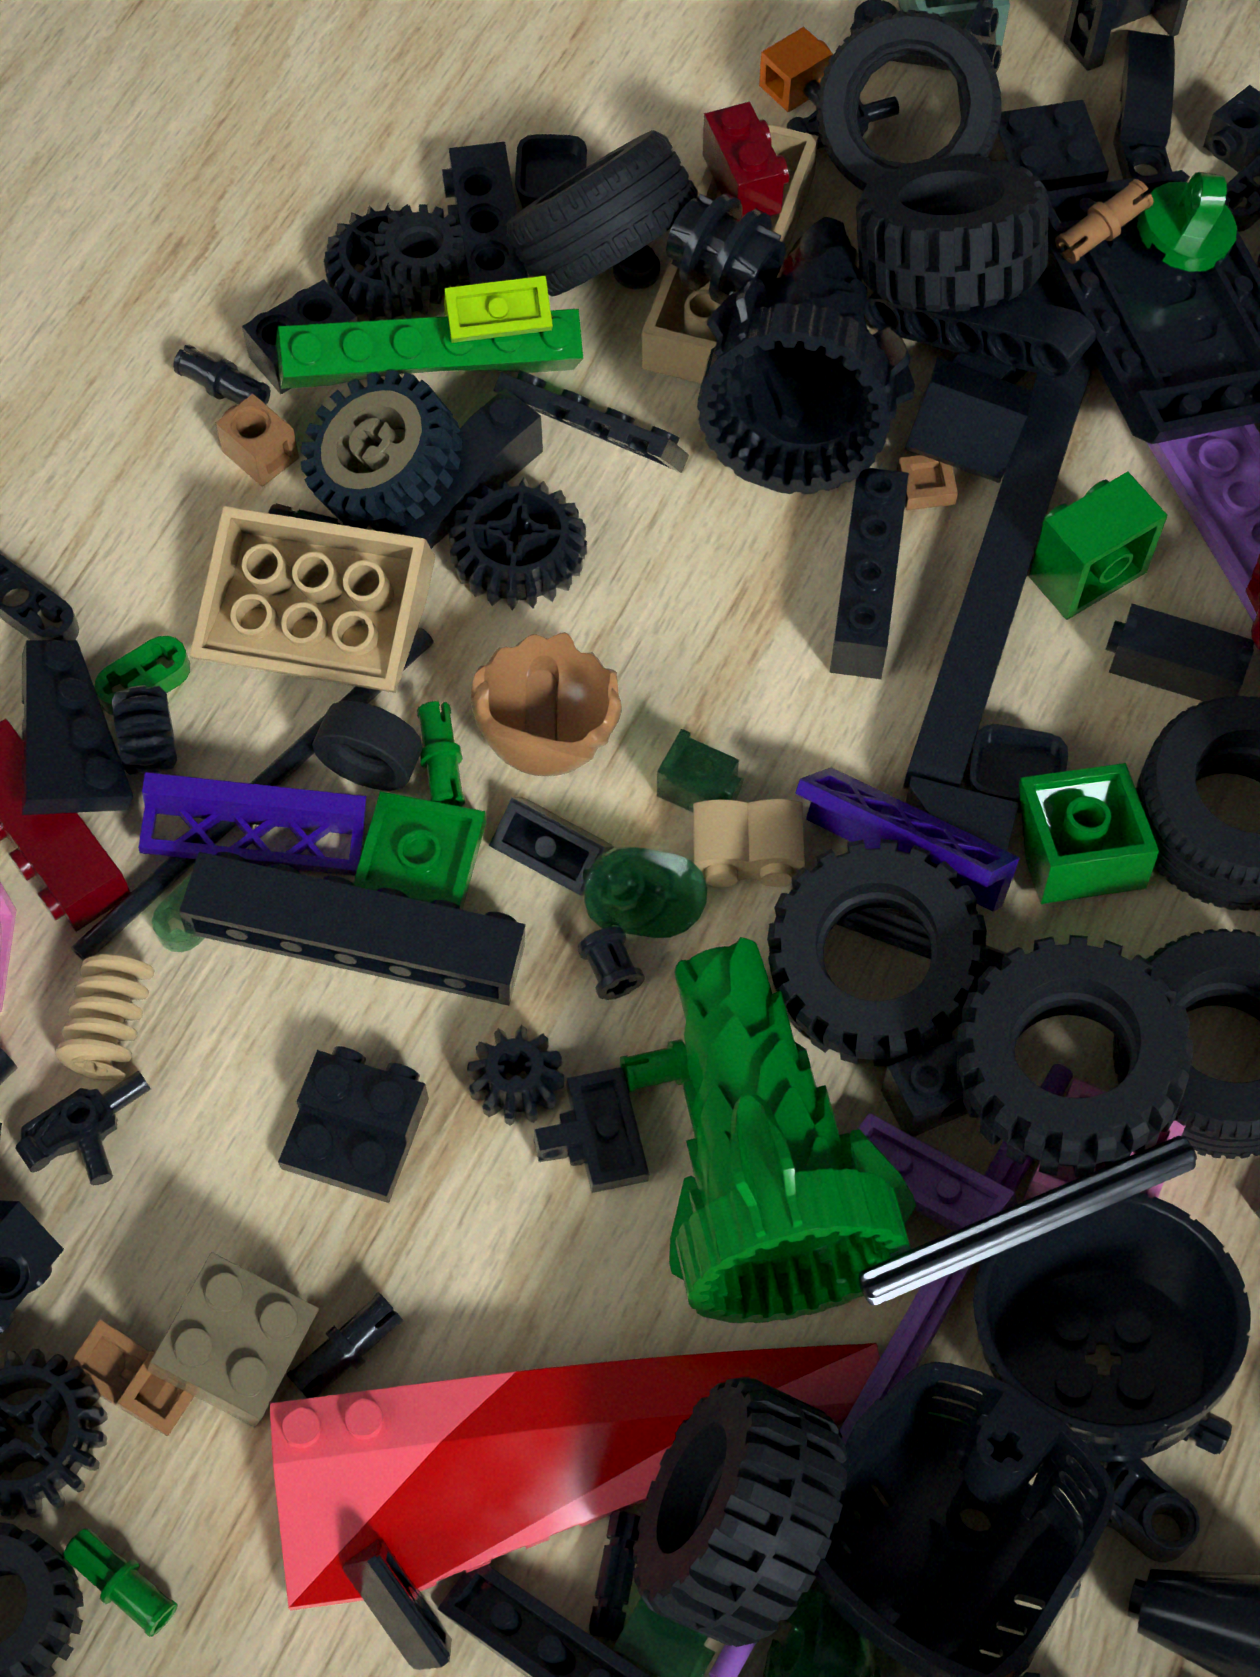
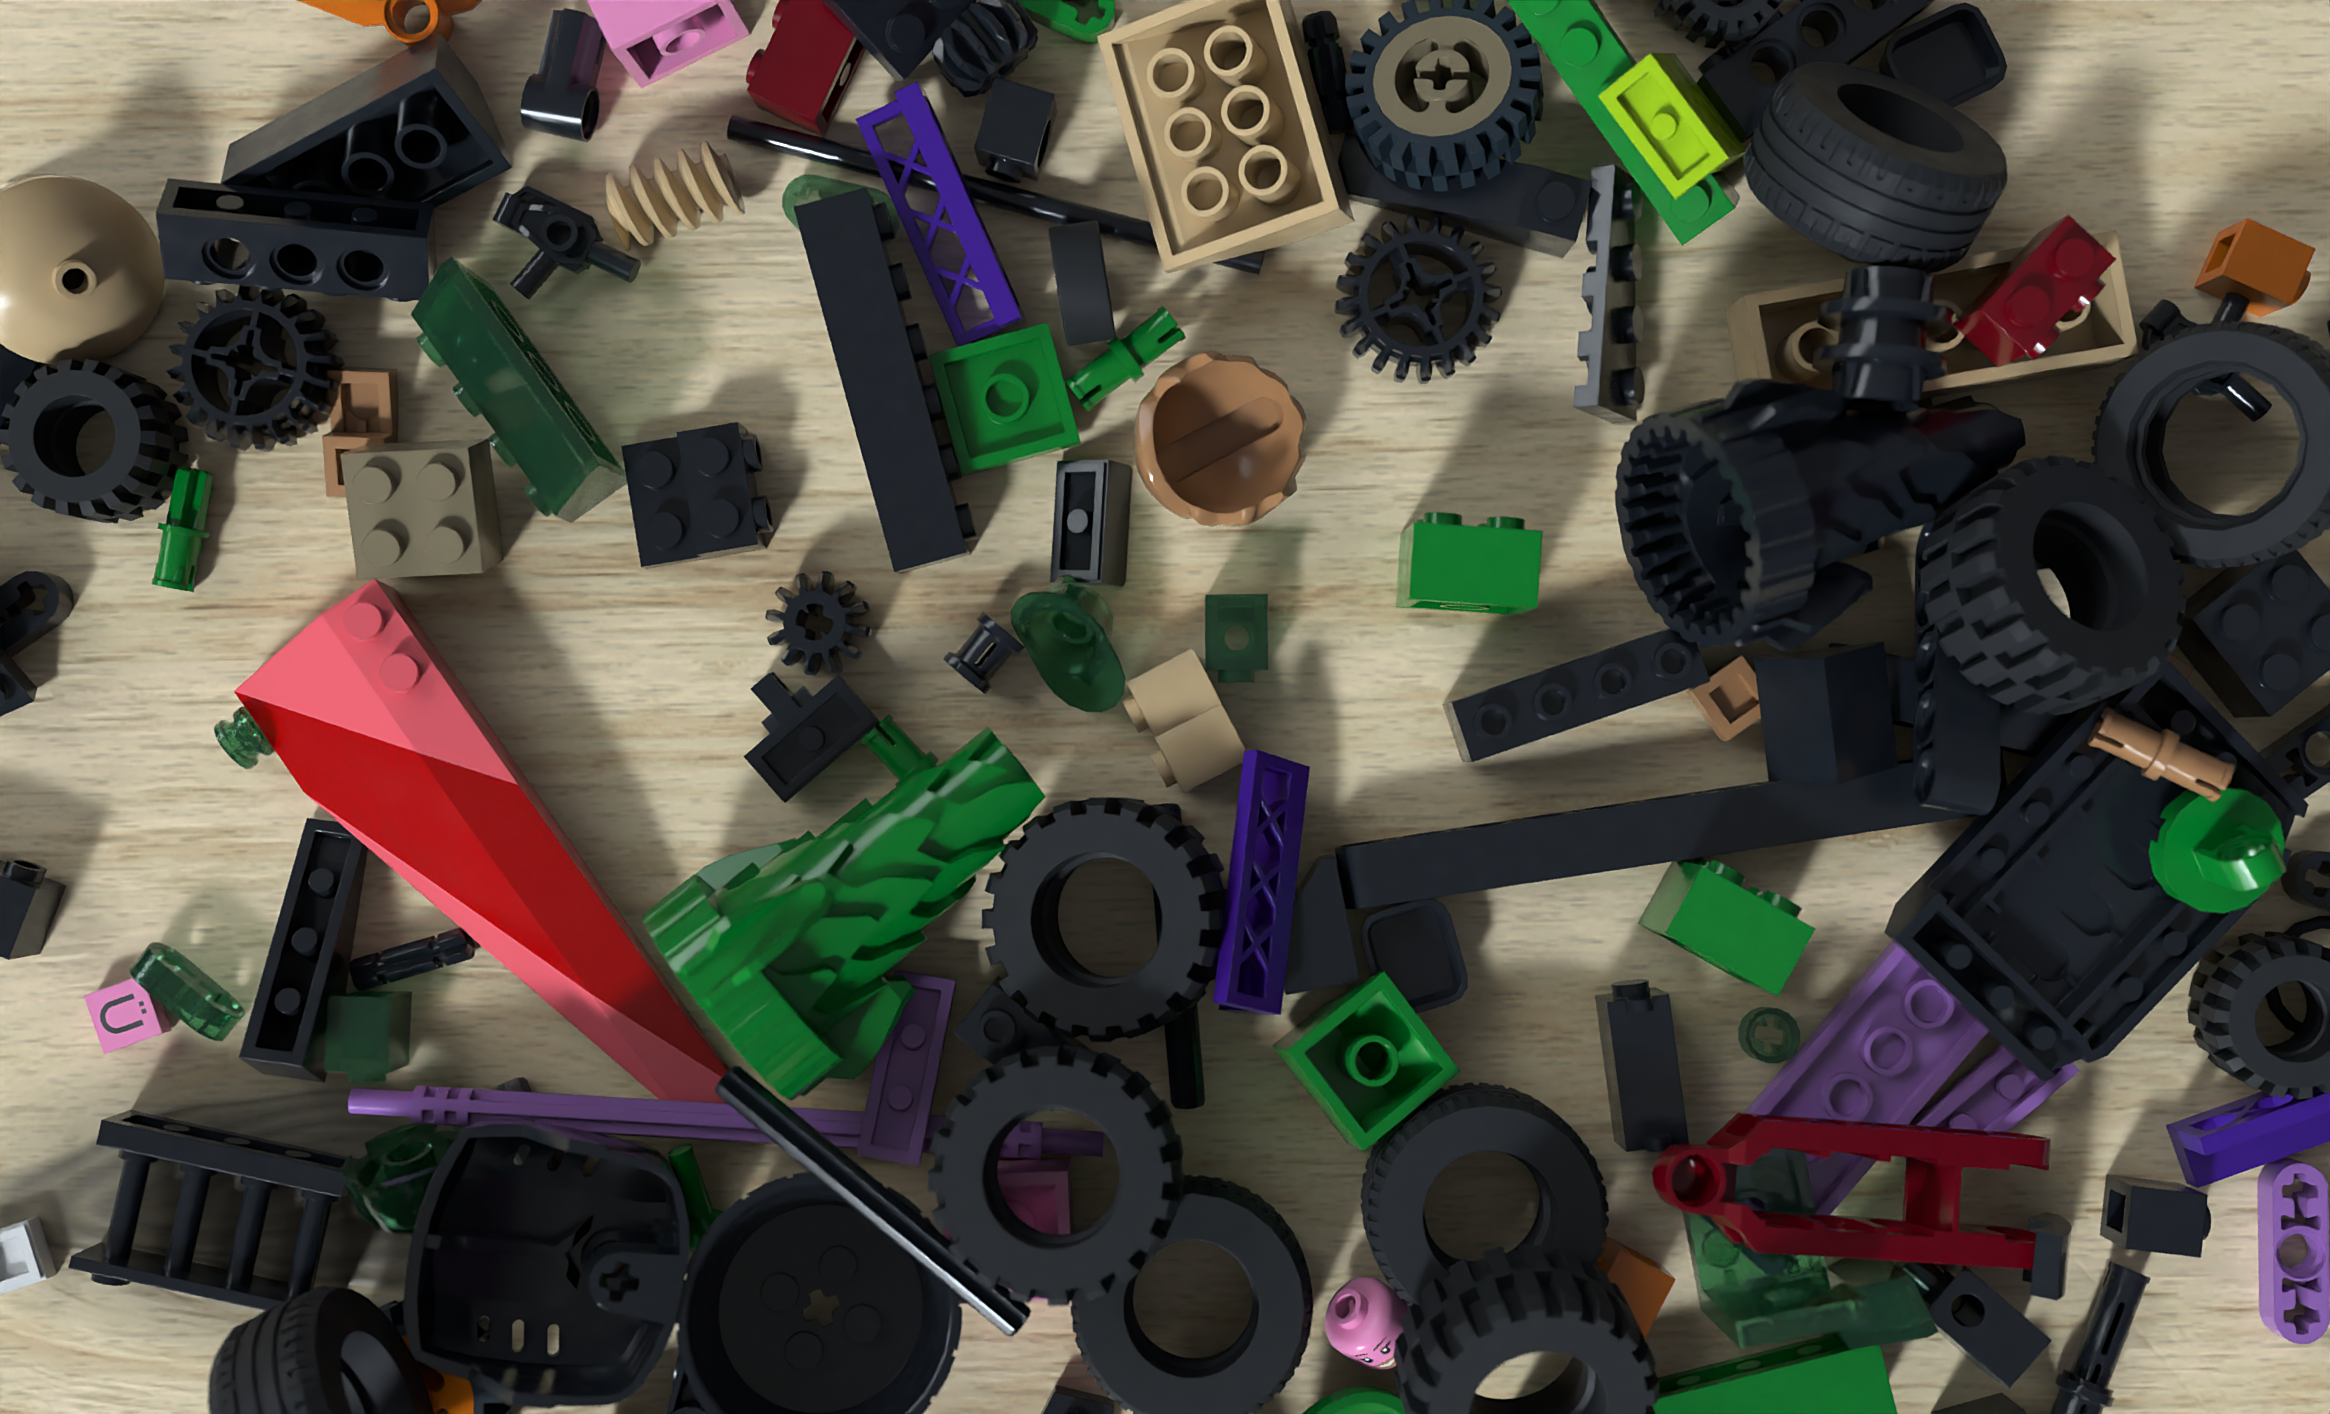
camera: 60 degrees right, 25 degrees up
black pin [286,1292,403,1398] -> none
slope [343,1539,452,1670] -> none
black tyre [633,1377,847,1647] -> none
none -> clear green bush [214,707,275,769]
none -> clear green slope [411,257,627,523]
none -> black brick [974,77,1057,184]
none -> green brick [1396,512,1542,616]
none -> clear green bush [1738,1007,1800,1063]

